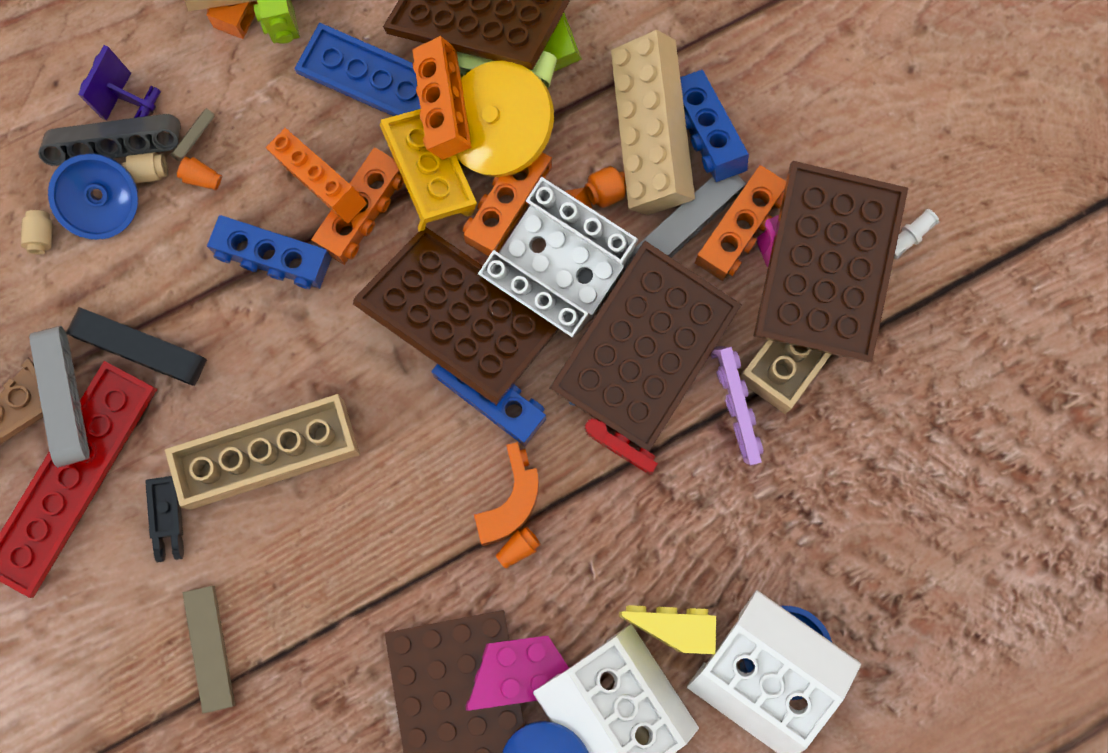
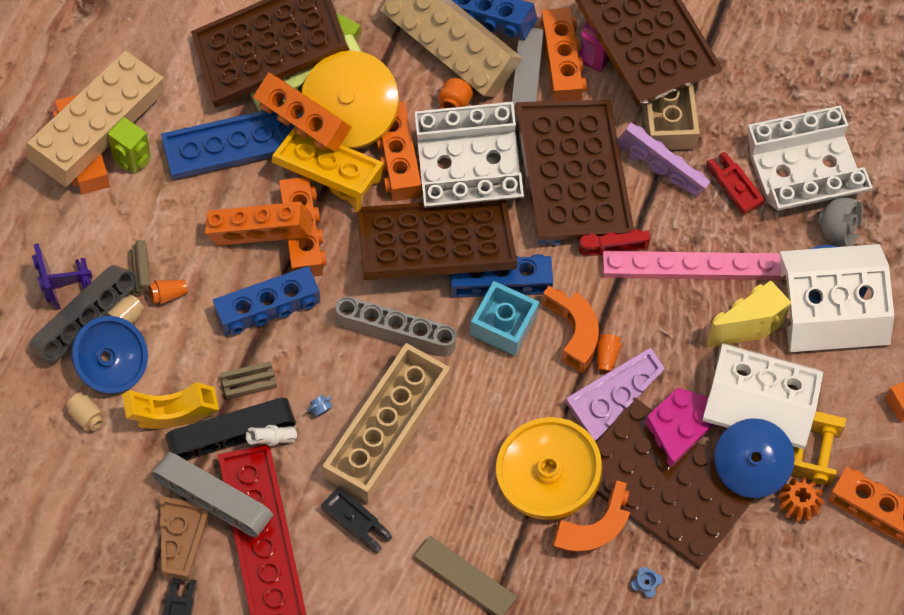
camera: 45 degrees left, 15 degrees down
none -> yellow arch [122,382,219,429]
none -> dark tan tile [220,361,277,399]
none -> white pin [246,425,297,446]
none -> medium blue plate [308,395,334,417]
none -> light grey beam [335,297,456,357]
none -> medium azure brick [470,281,540,356]
none -> yellow dish [496,417,602,520]
none -> orange arch [552,480,630,552]
none -> lavender wing [565,348,665,442]
none -> bright pink plate [602,251,786,280]
none -> red hinge [706,152,765,215]
none -> white slope [747,105,873,211]
none -> light grey cylinder [818,198,863,247]

